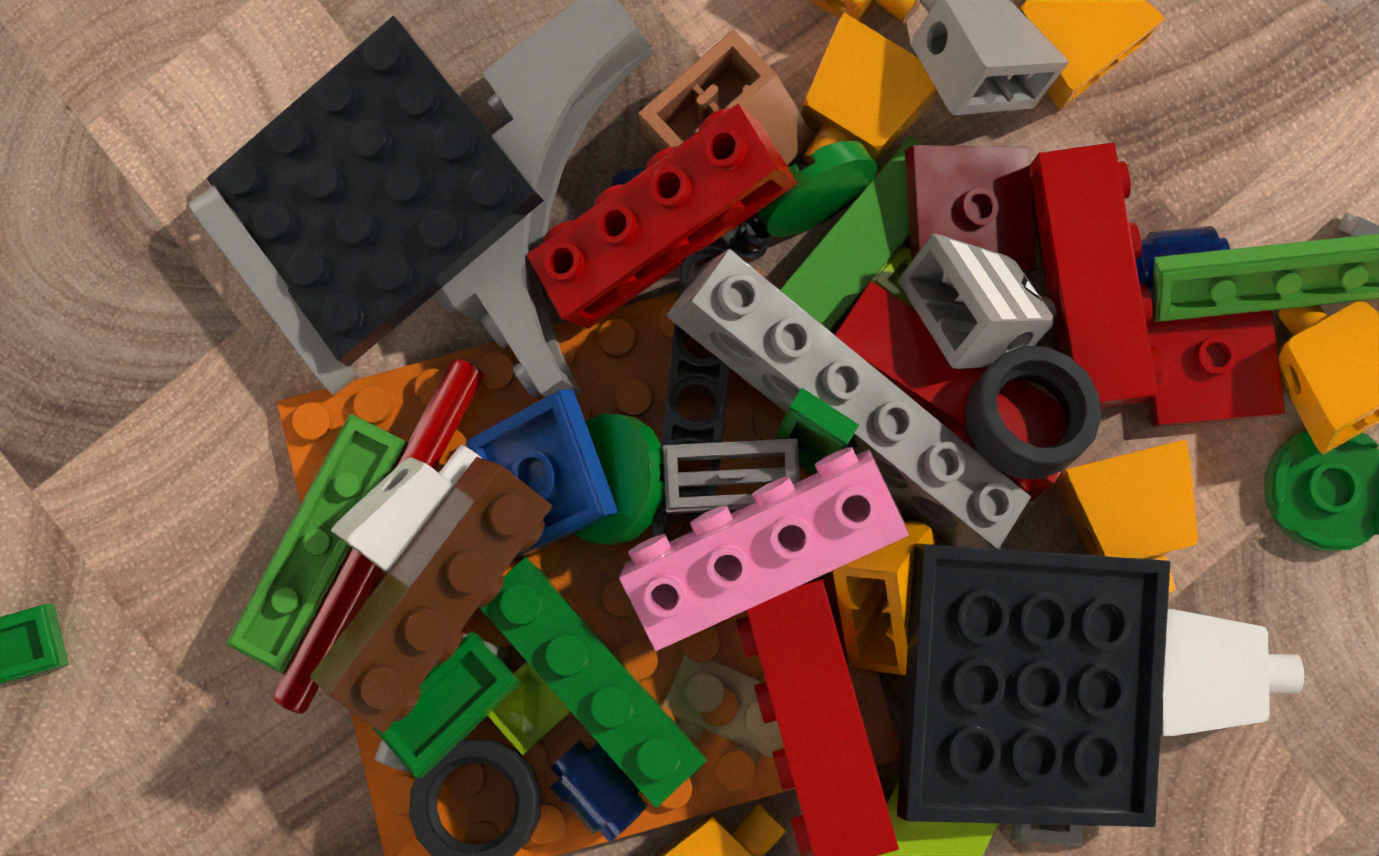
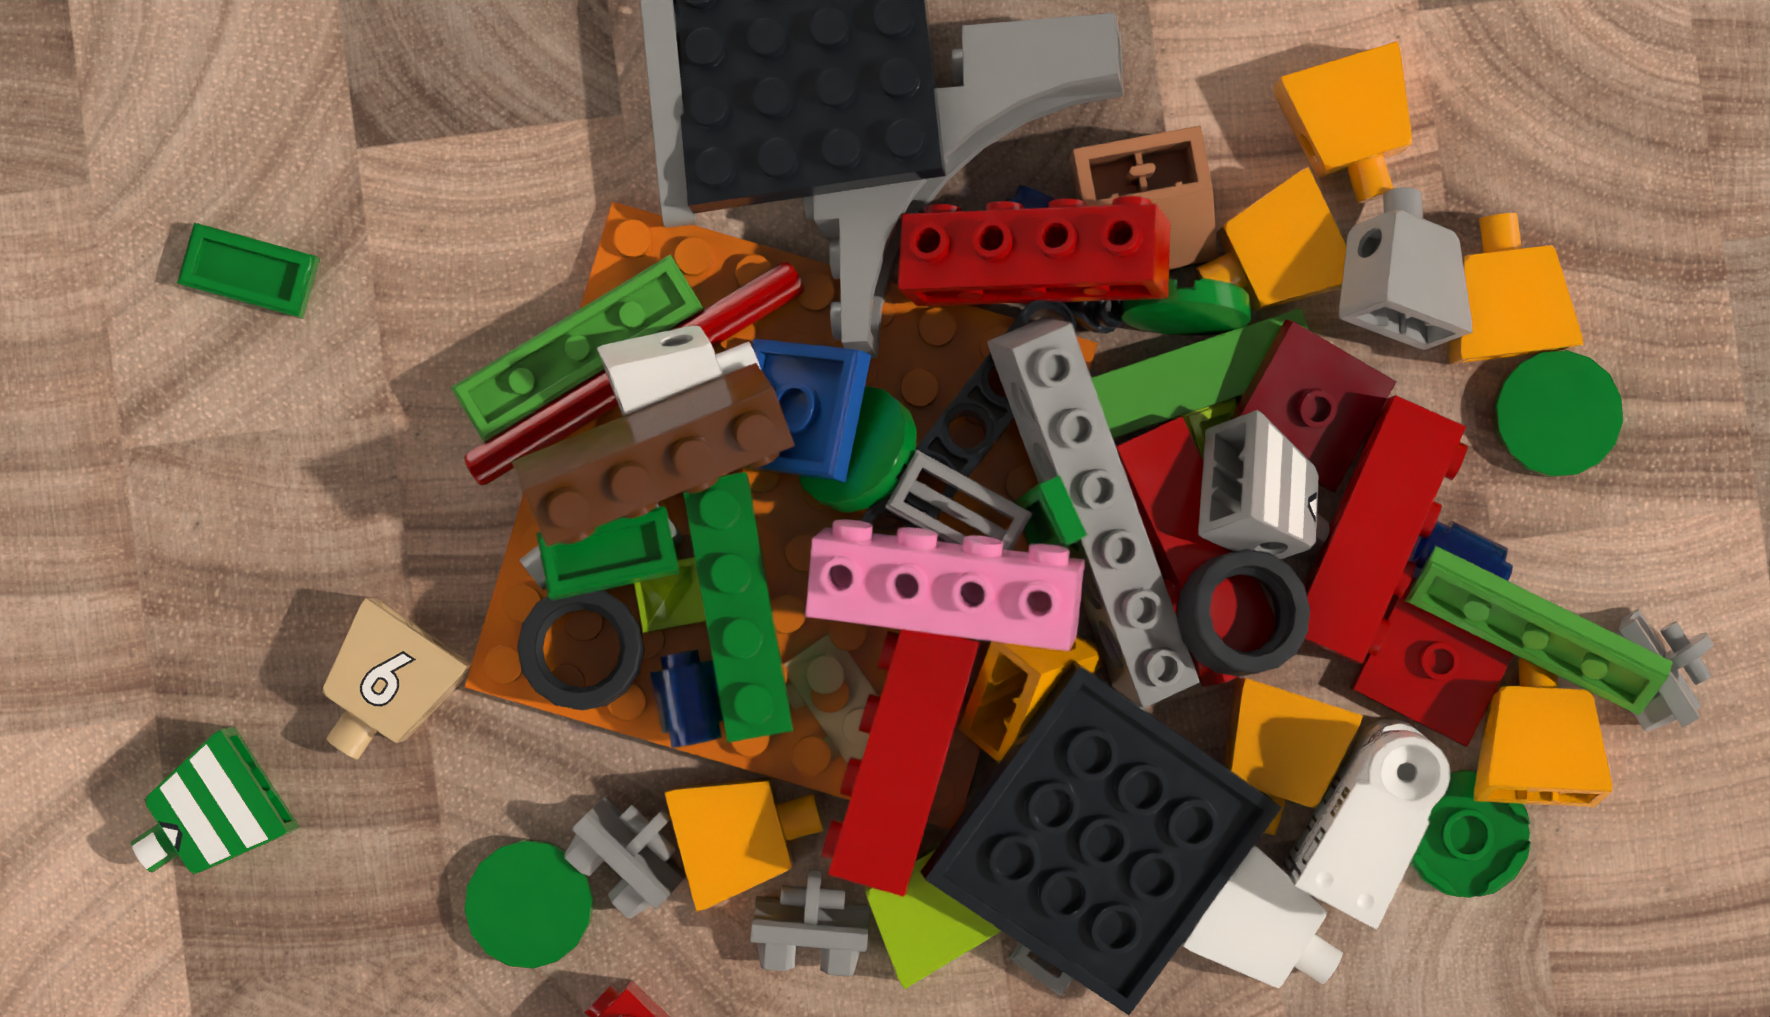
camera: 30 degrees right, 5 degrees up
none -> white piece [1282,718,1450,930]
none -> green tile [1492,350,1623,477]

